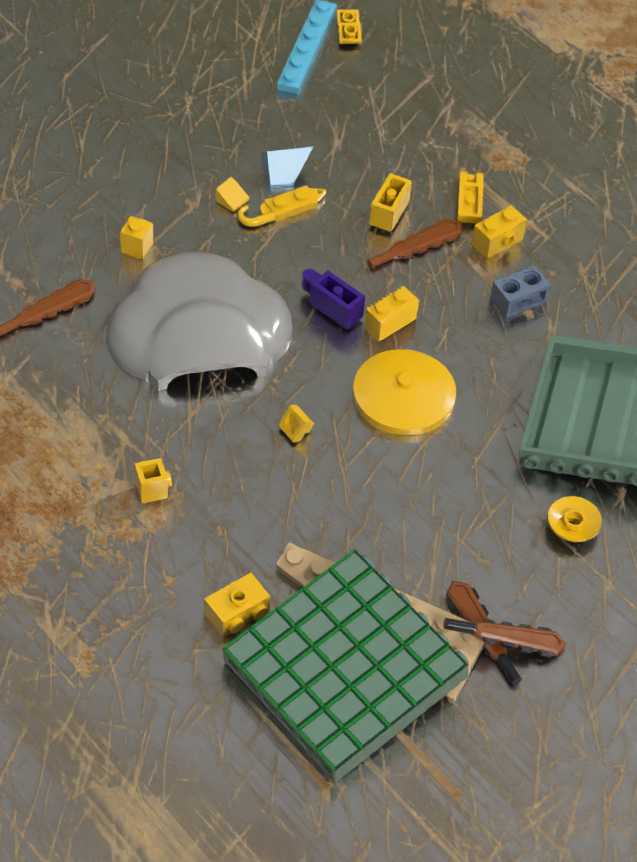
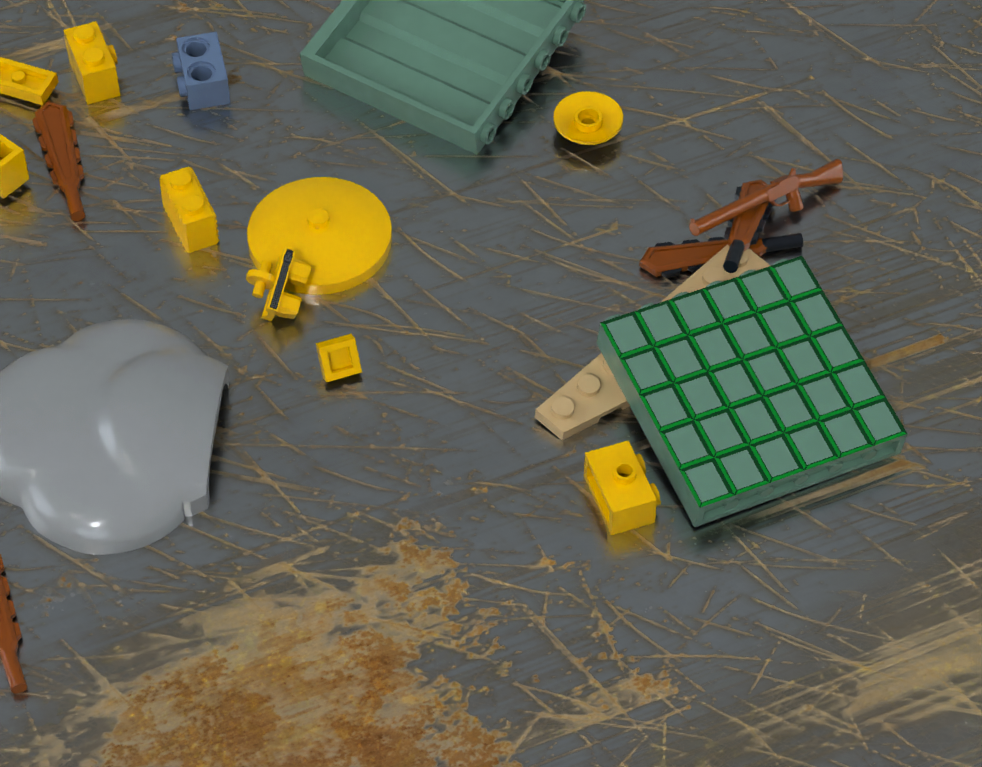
camera: 70 degrees left, 0 degrees up
yellow brick [135,458,172,504] -> none
dark purple brick [302,269,365,330] -> none
none -> yellow hips [246,247,311,321]
none -> dark orange piece [689,159,843,236]

